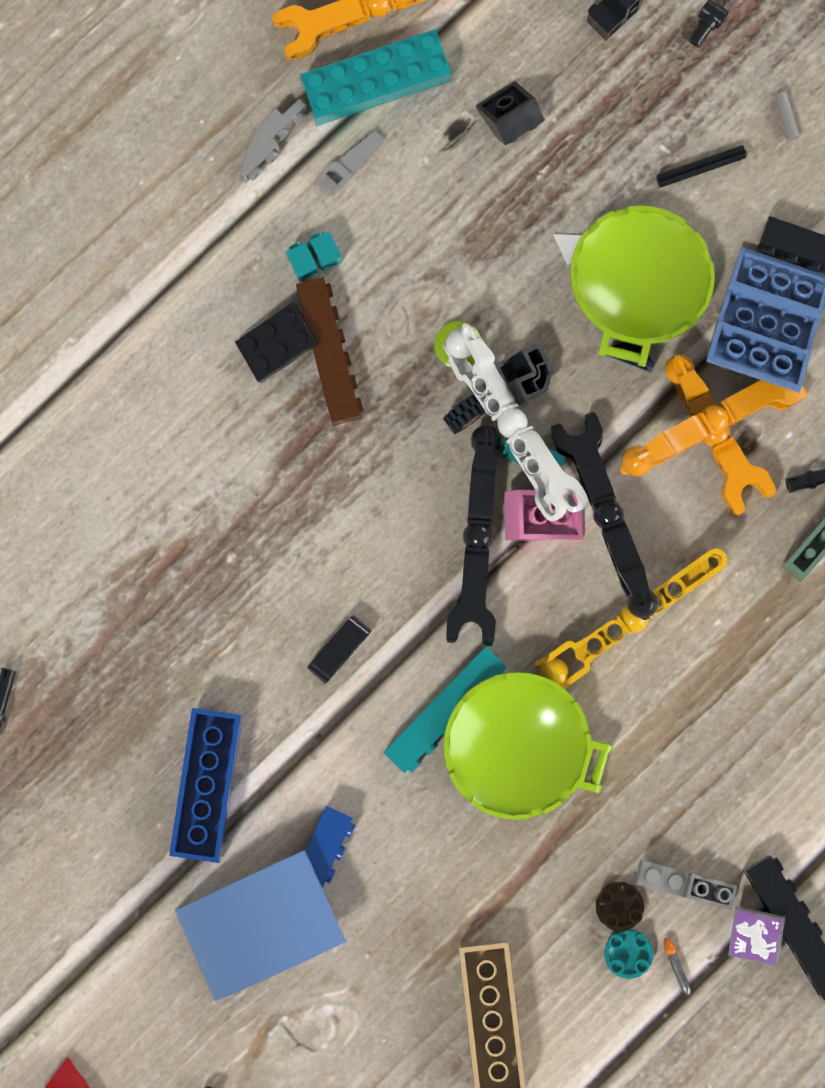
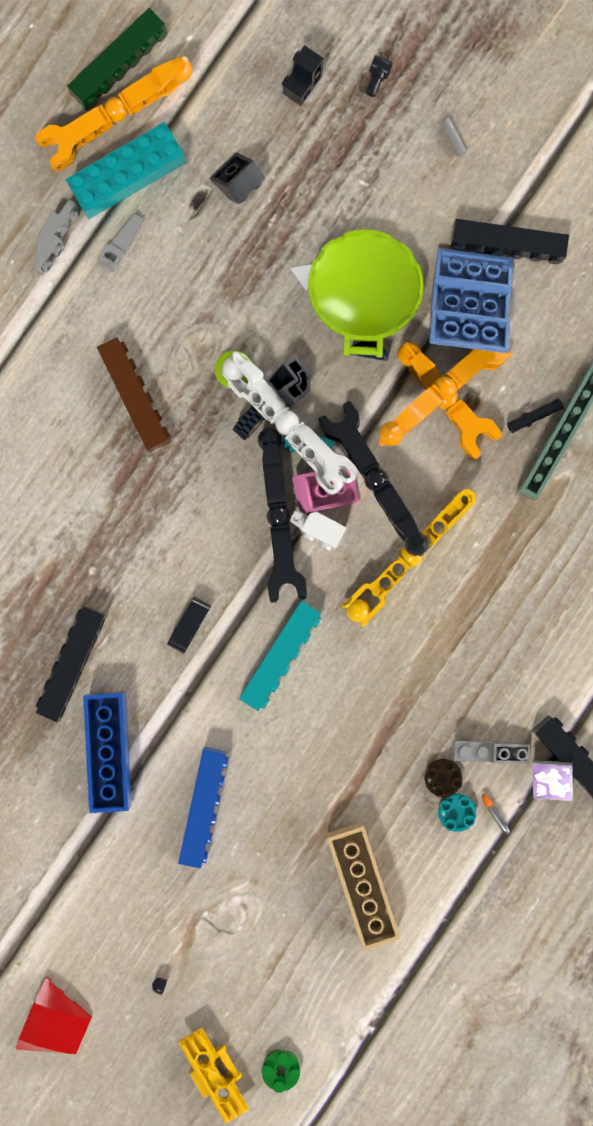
camera: 15 degrees left, 5 degrees up
medium blue slope [175,850,346,1001] -> none
black plate [235,302,319,383] -> none
teal piece [286,231,342,282] -> none
lime dish [443,672,613,820] -> none
black axle [656,145,747,188] -> none
none -> black brick [36,606,108,722]
none -> white hinge [290,511,346,551]

